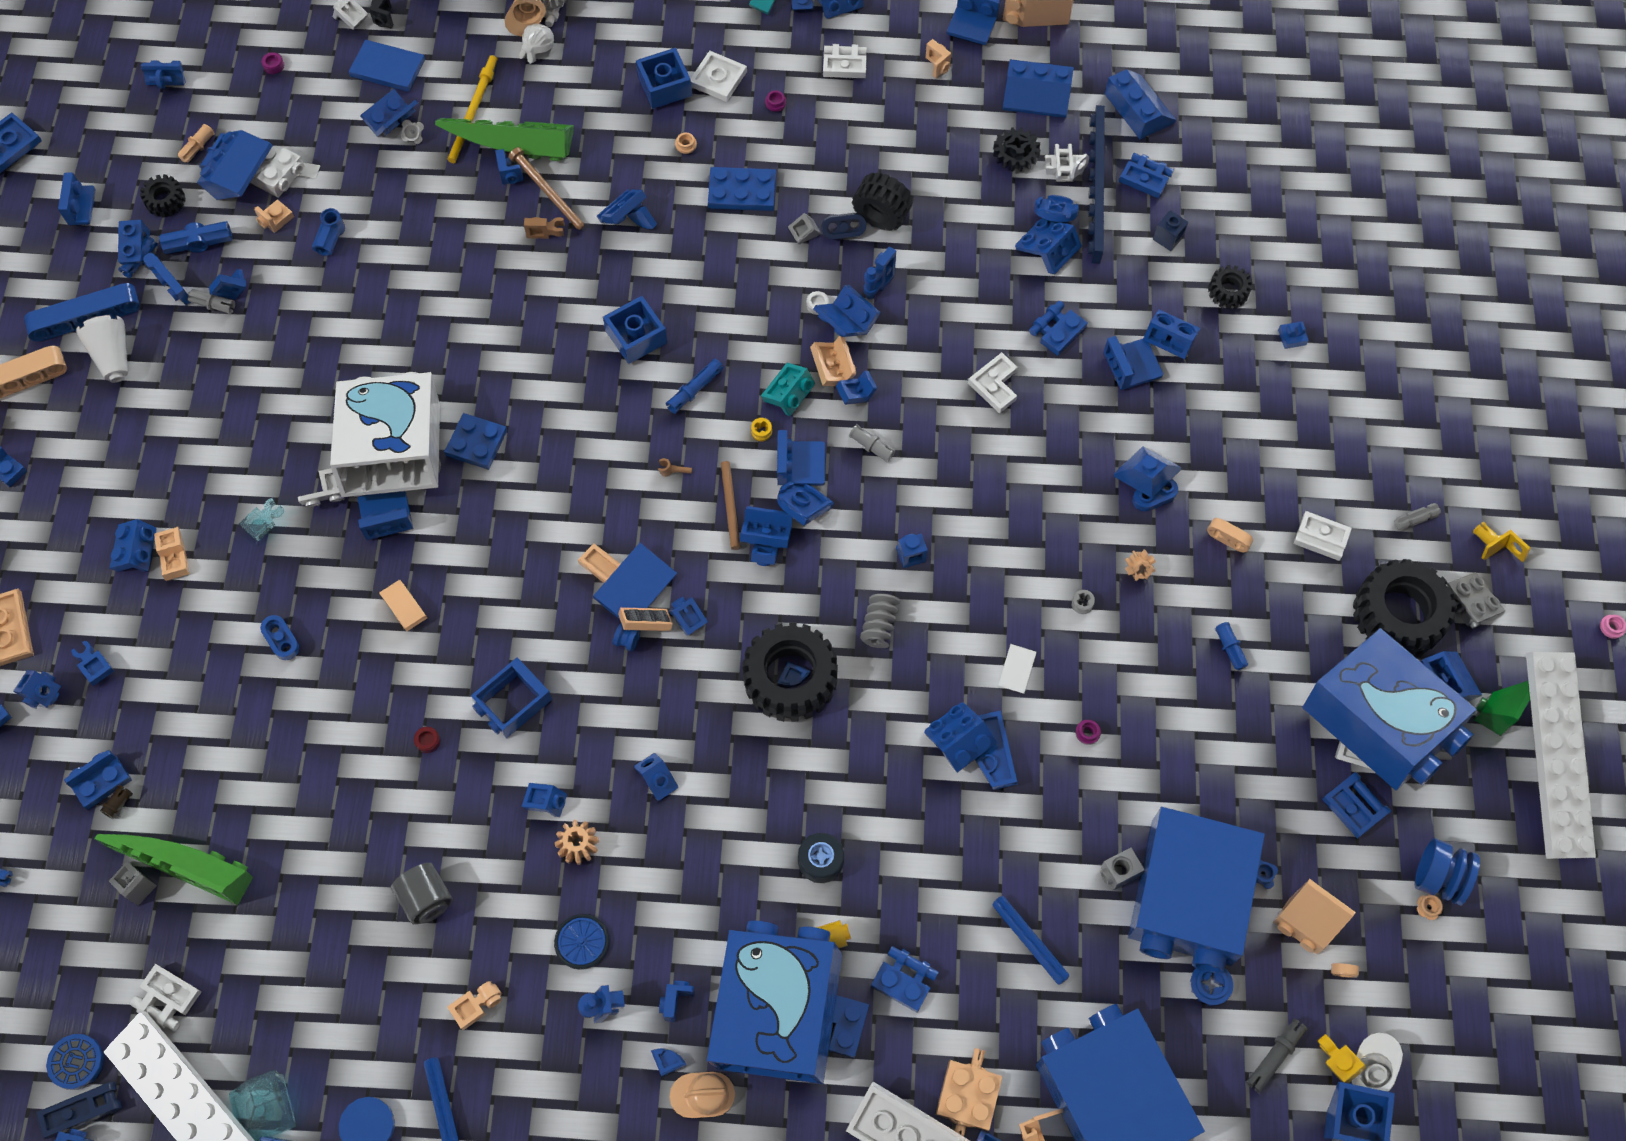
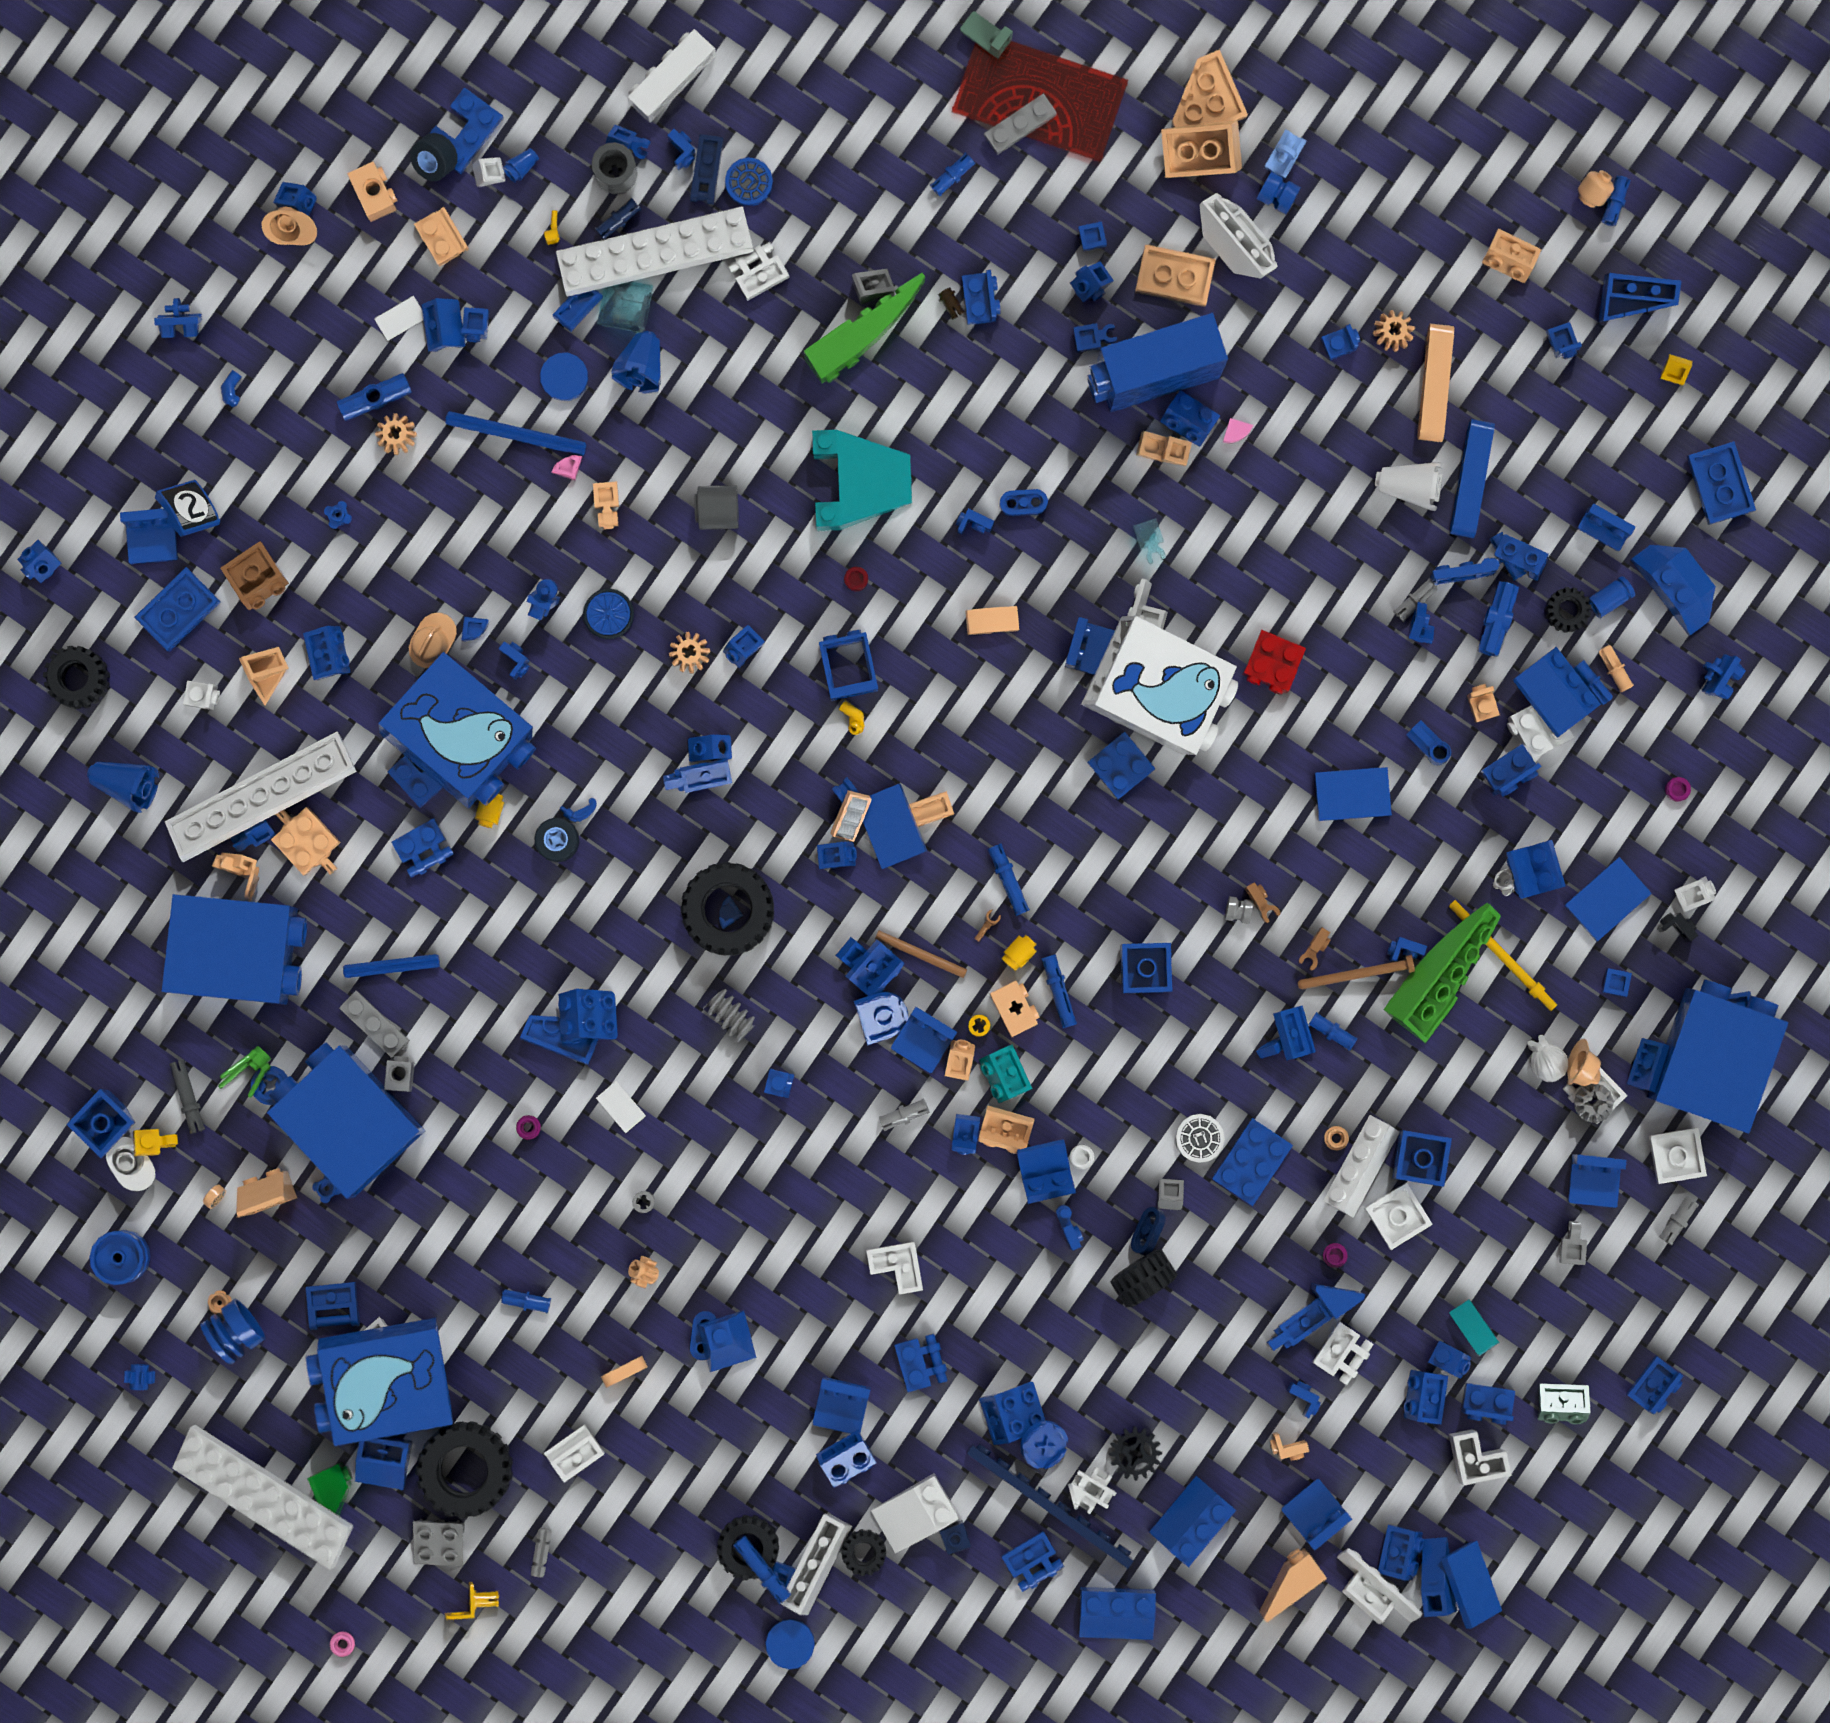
camera: 120 degrees right, 20 degrees up
none -> blue wheel [89,1230,151,1285]
none -> blue gear [124,1364,155,1390]
none -> bright green plant [218,1046,271,1098]
none -> light grey plate [339,990,410,1058]
none -> bright pink tile [552,455,582,480]
none -> blue piece [560,798,597,822]
none -> blue cone [611,331,661,393]
none -> hinge [663,758,733,793]
none -> black tyre [717,1515,779,1580]
none -> blue pin [733,1536,791,1604]
none -> blue tile [766,1619,815,1669]
none -> white brick [781,1514,852,1615]
none -> teal wedge [812,430,912,531]
none -> yellow arm [839,700,865,735]
none -> white slope [871,1473,959,1553]
none -> light nougat bracket [945,1040,975,1081]
none -> blue bracket [955,508,994,535]
none -> blue pin [987,843,1030,916]
none -> light nougat brick [990,981,1040,1037]
none -> yellow brick [1001,935,1037,971]
none -> blue brick [1087,313,1228,413]
none -> tile [1175,1114,1225,1163]
none -> bright pink tile [1223,418,1253,443]
none -> light grey wheel [1225,896,1253,924]
none -> red plate [1242,630,1306,695]
none -> medium nougat plate [1244,882,1280,923]
none -> blue hinge [1266,1298,1332,1351]
none -> blue bracket [1286,1380,1321,1418]
none -> blue pin [1308,1012,1358,1051]
none -> blue slope [1310,1283,1365,1319]
none -> blue tile [1314,767,1392,821]
none -> white brick [1323,1115,1400,1218]
none -> blue bracket [1481,744,1542,797]
none -> blue piece [1588,576,1635,619]
none -> blue plate [1602,968,1632,997]
none -> blue wedge [1631,545,1716,636]

